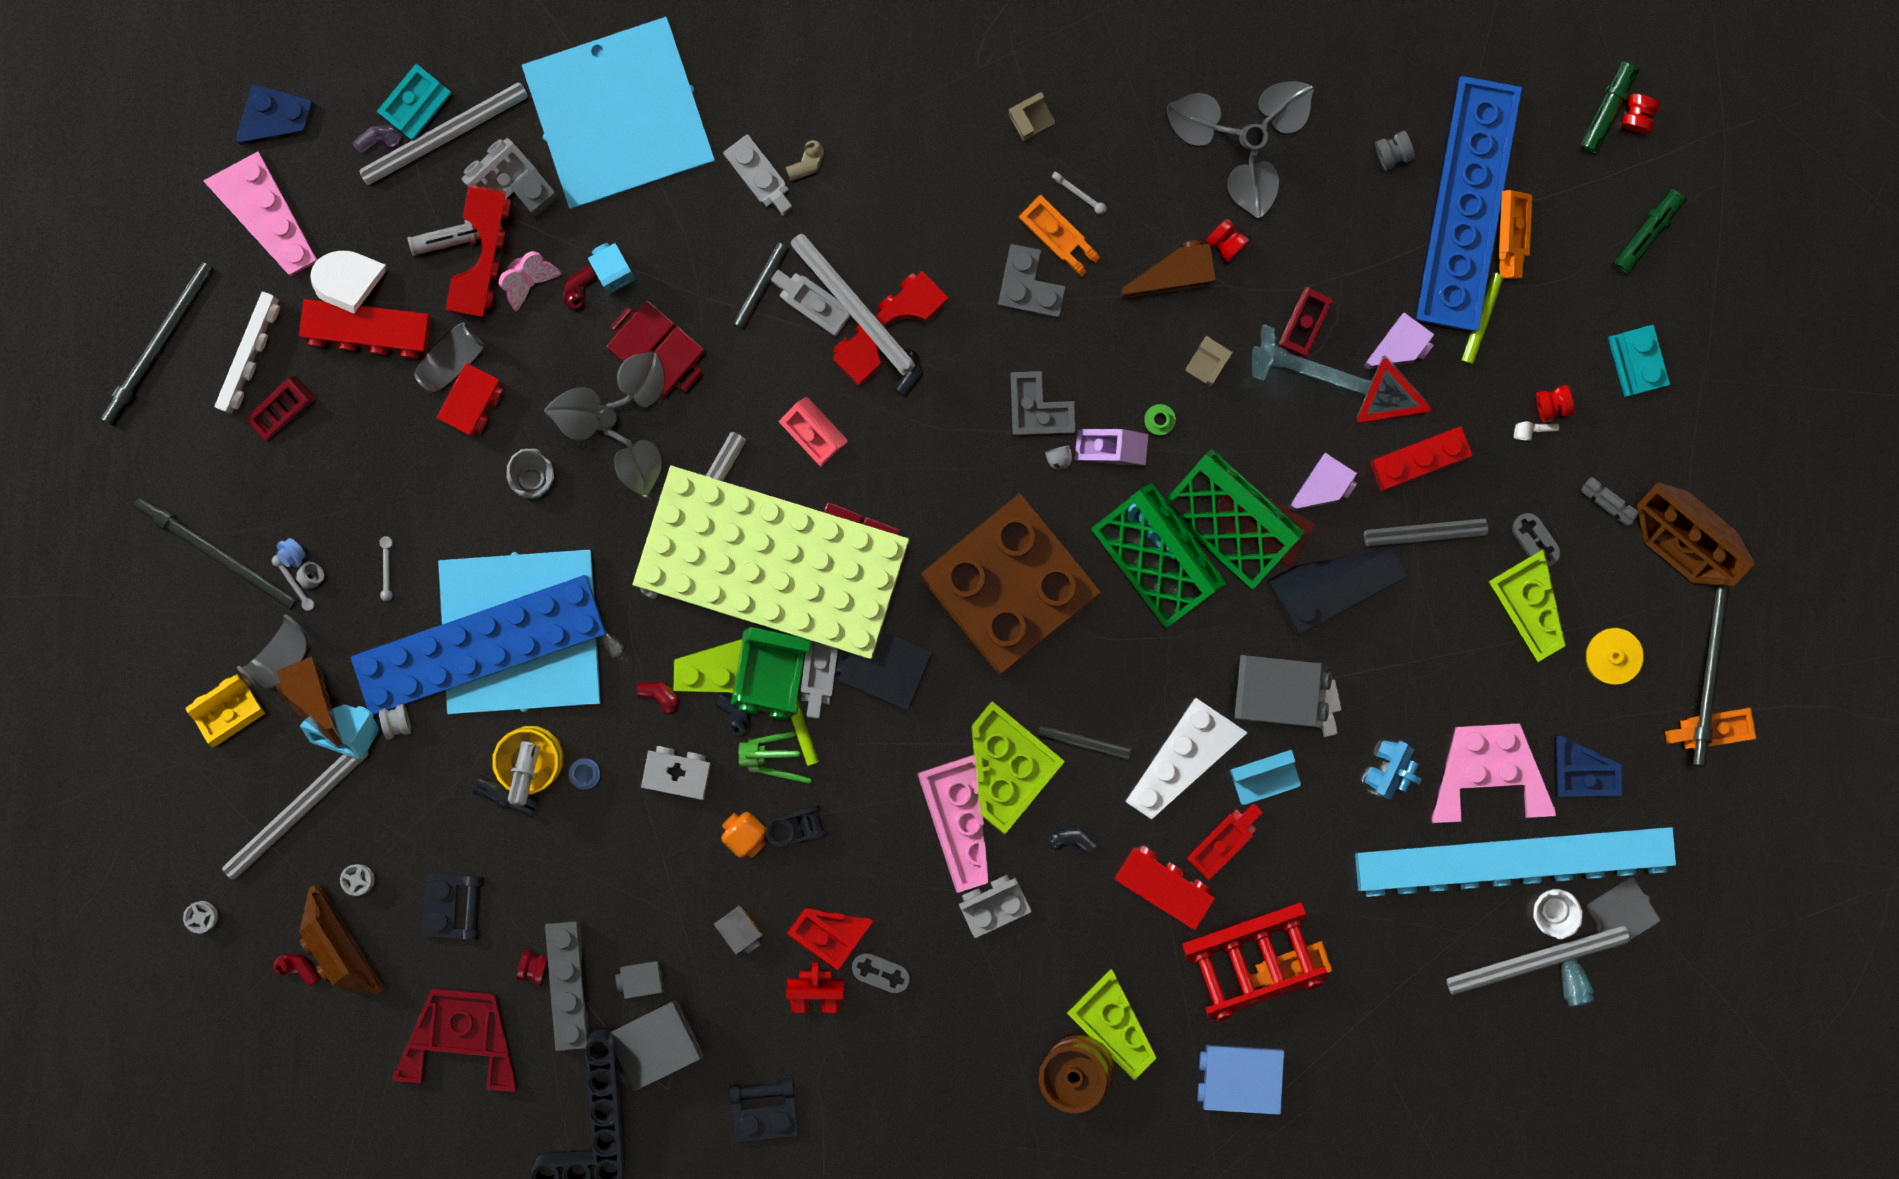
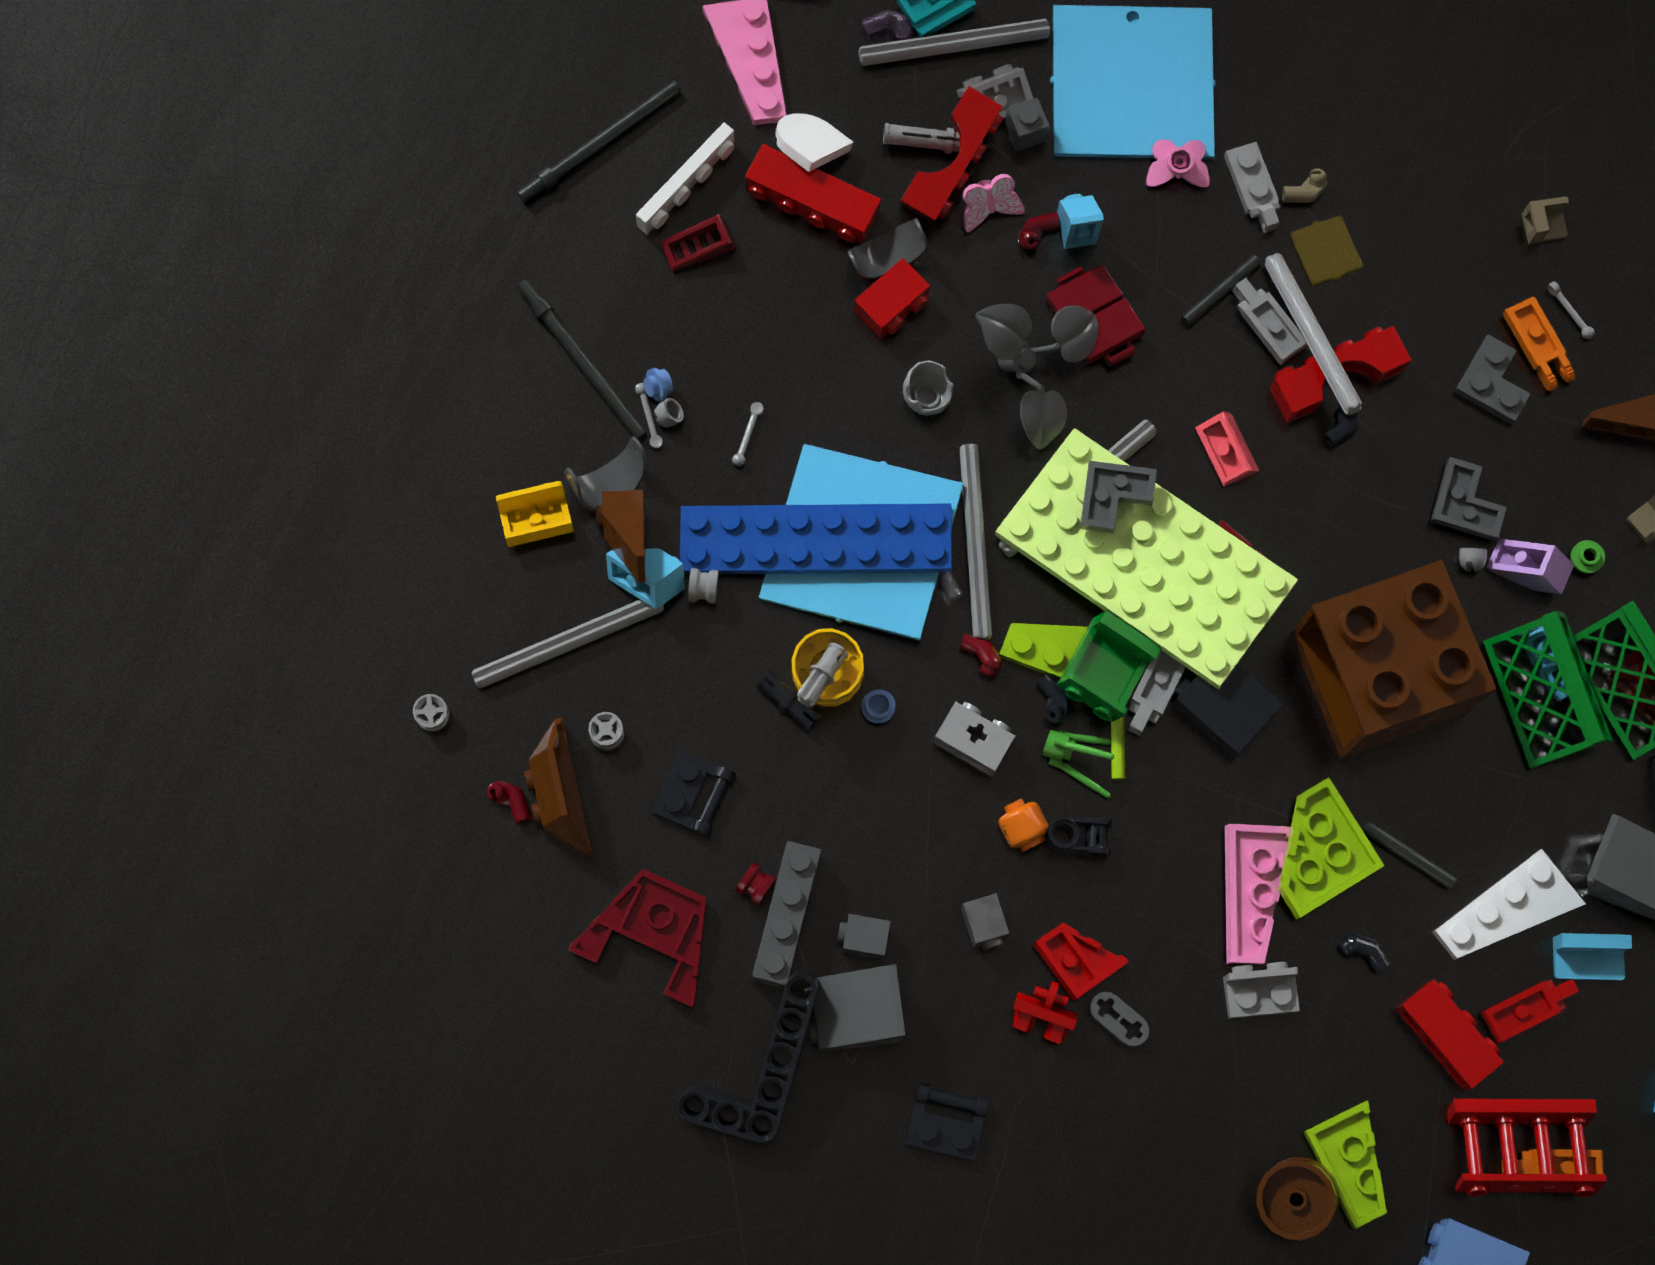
camera: 10 degrees right, 10 degrees down
none -> light grey axle [960,444,992,640]
none -> dark grey plate [1080,460,1157,533]
none -> bright pink animal [1146,139,1210,188]
none -> clear yellow piece [1290,215,1363,285]

